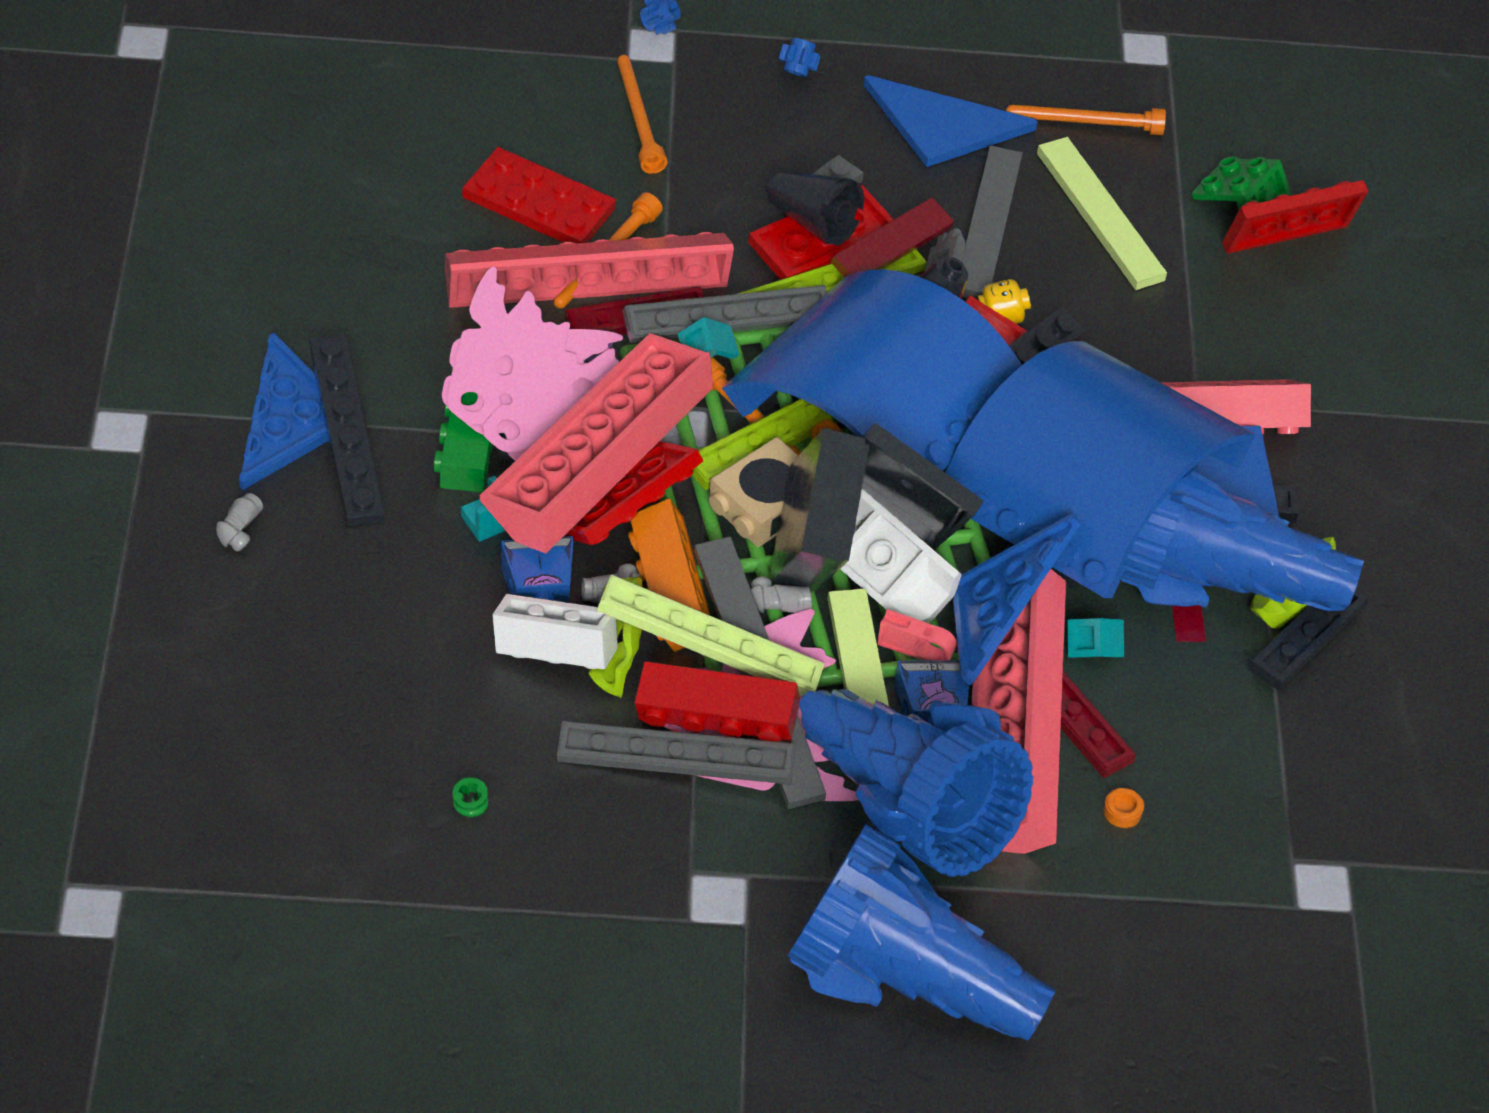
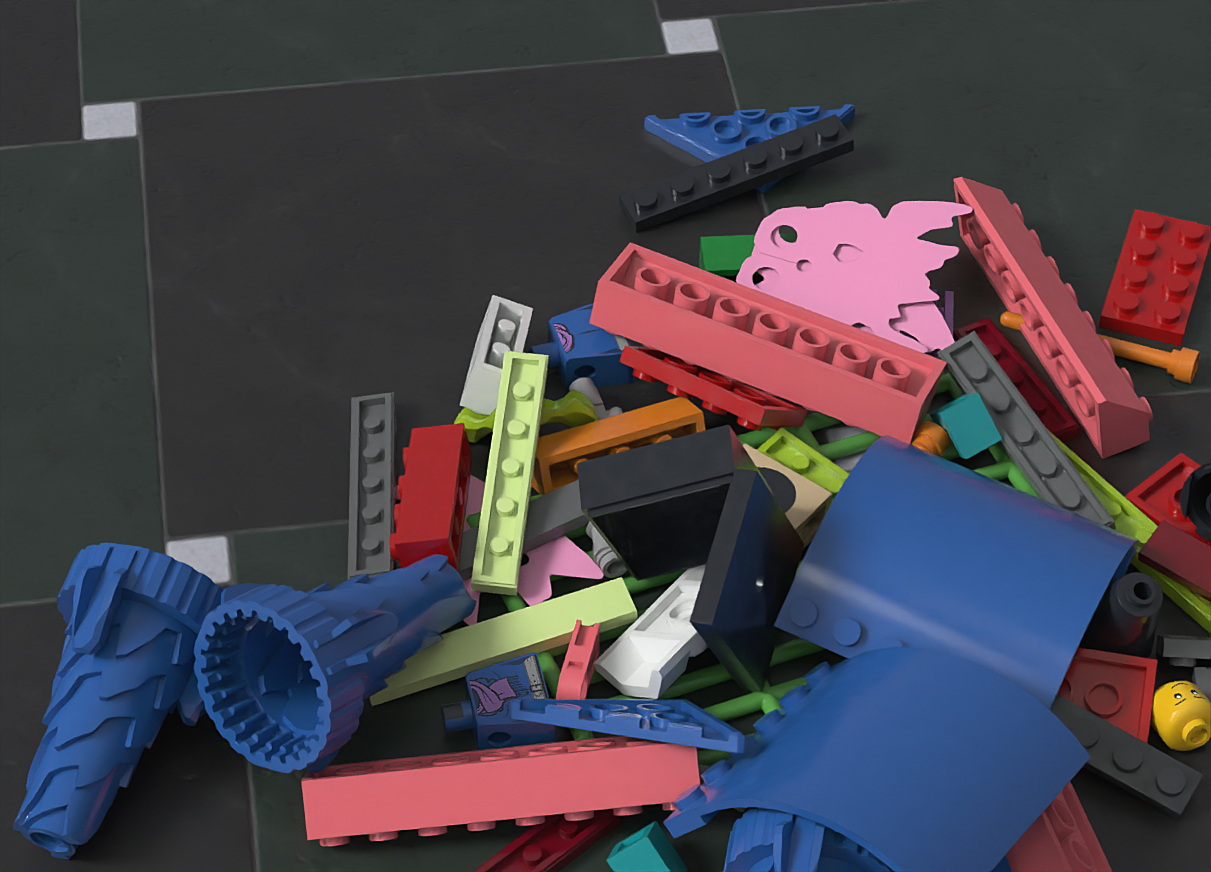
camera: 85 degrees right, 5 degrees down
light grey arm [216,493,263,551] -> none
green bush [452,777,489,817] -> none

